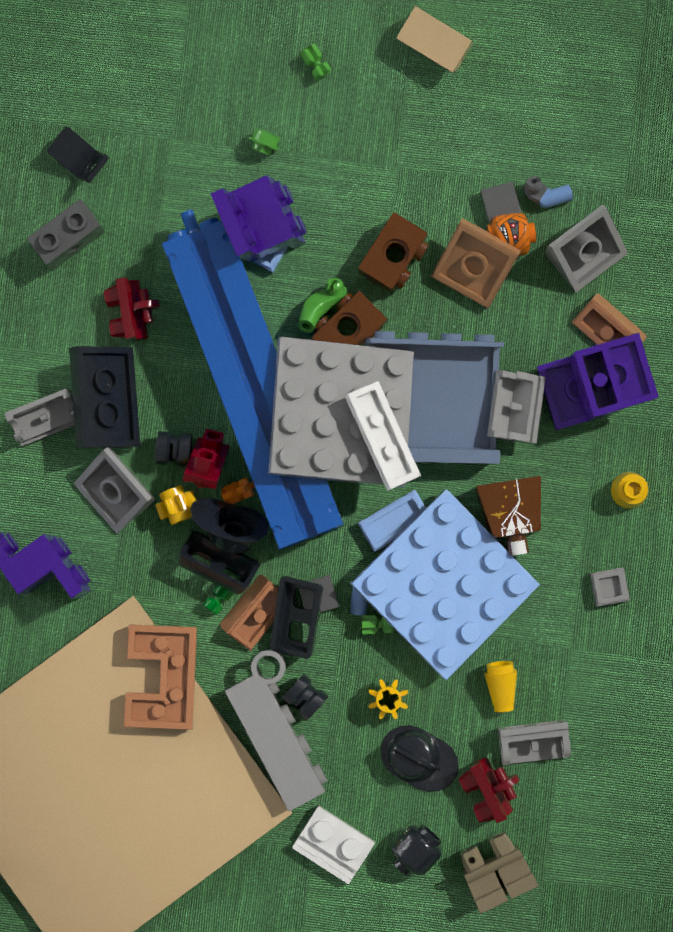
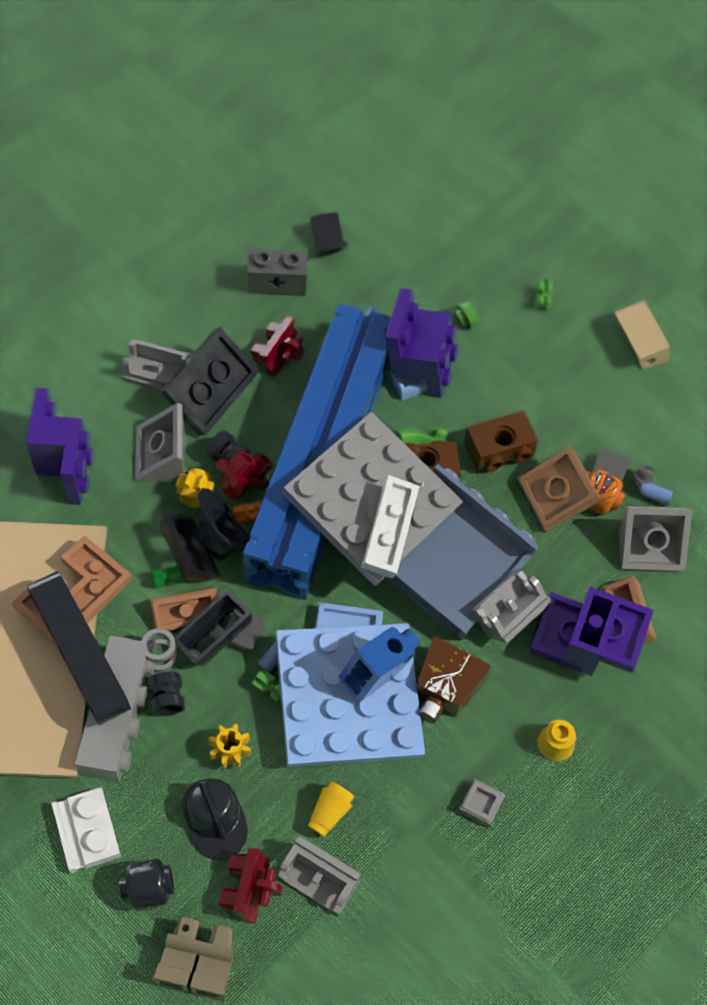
camera: 30 degrees right, 25 degrees down
none -> black beam [26,570,131,726]
none -> blue torso [338,627,420,703]

